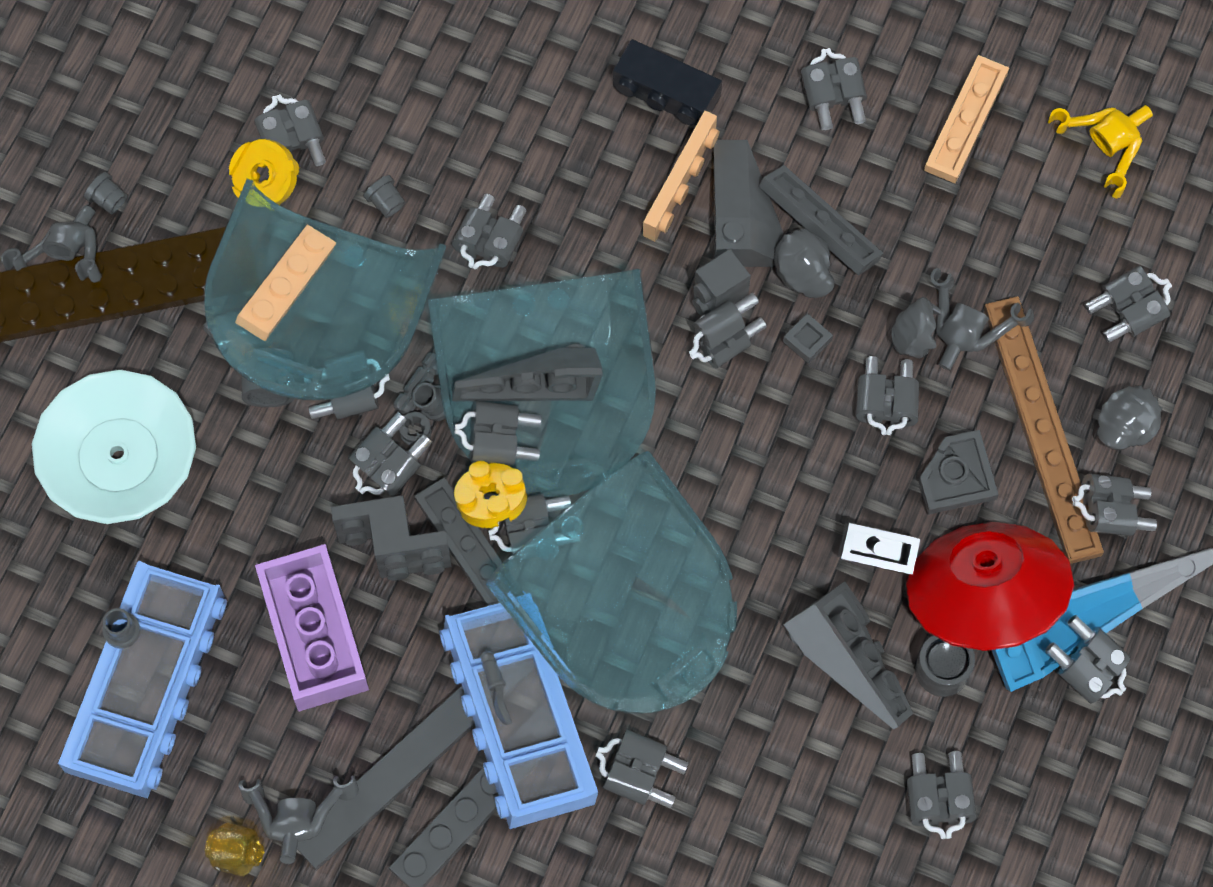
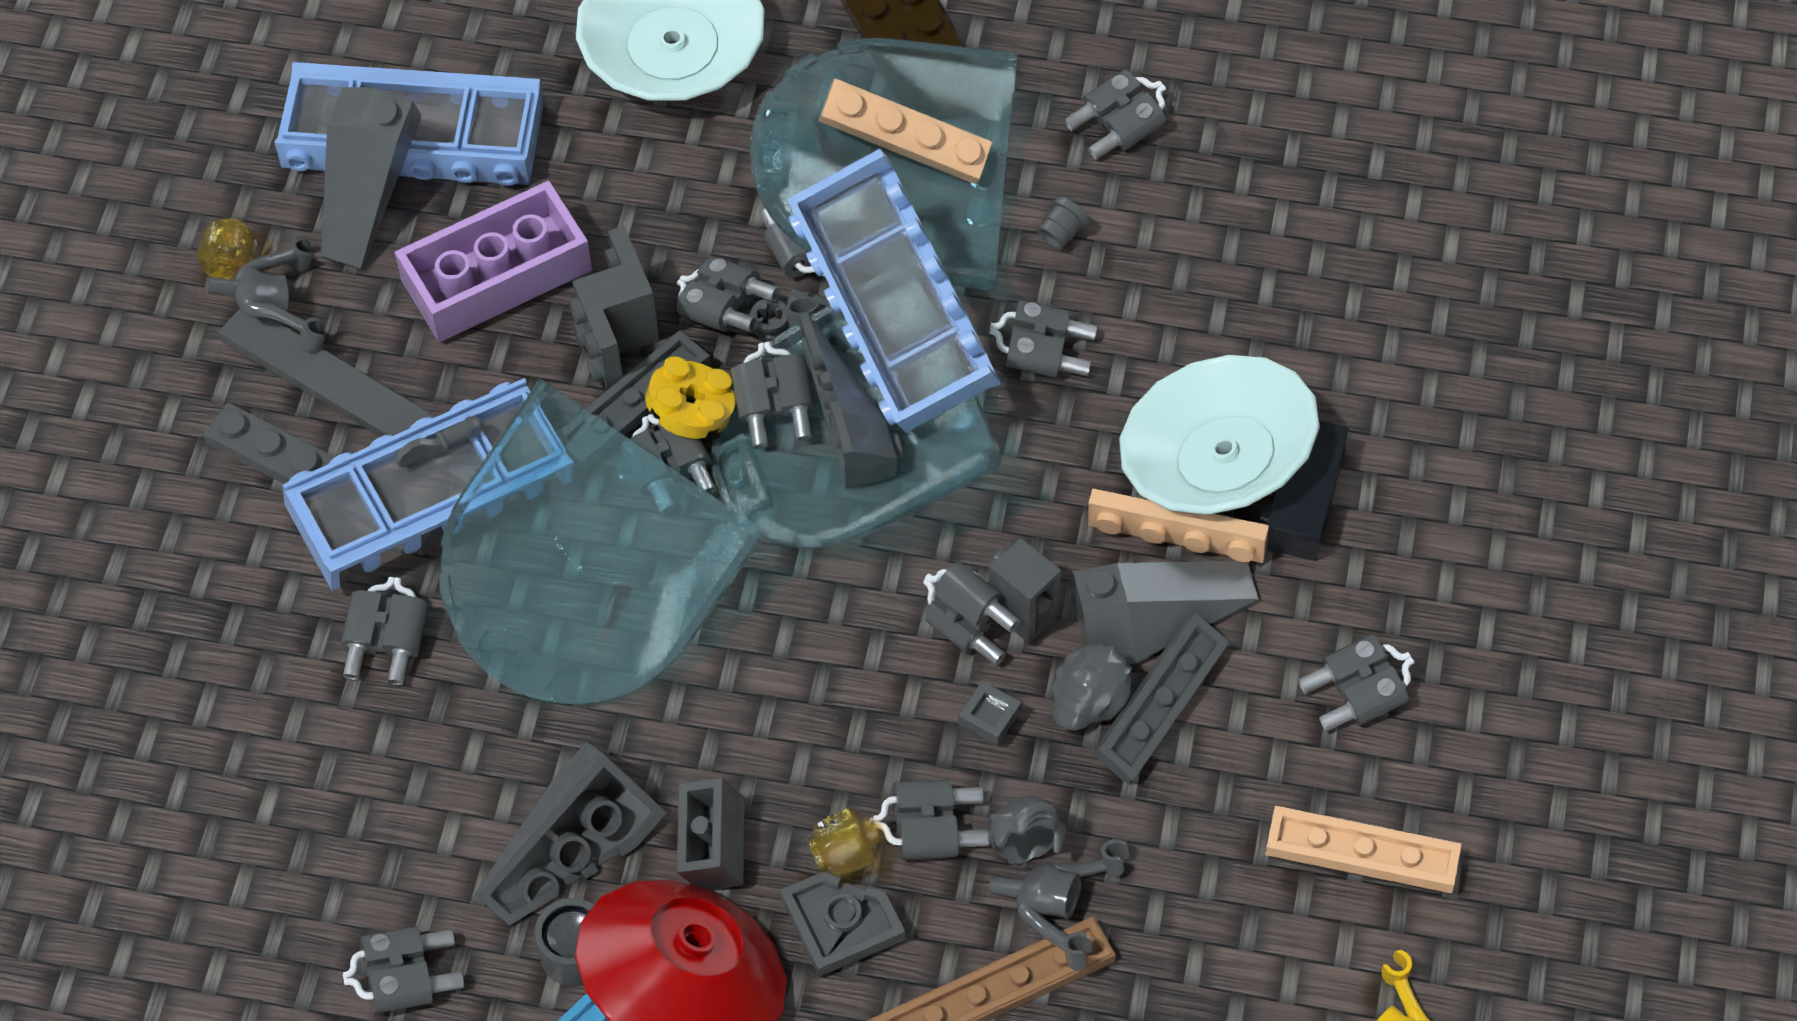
camera: 80 degrees right, 10 degrees down
dark grey piece [102,608,140,649] -> none
yellow plate [229,139,299,208] -> none
none -> dark grey wedge [321,87,422,271]
none -> clear window [788,149,1001,434]
none -> clear yellow head [808,808,882,878]
none -> light aqua dish [1119,355,1320,515]

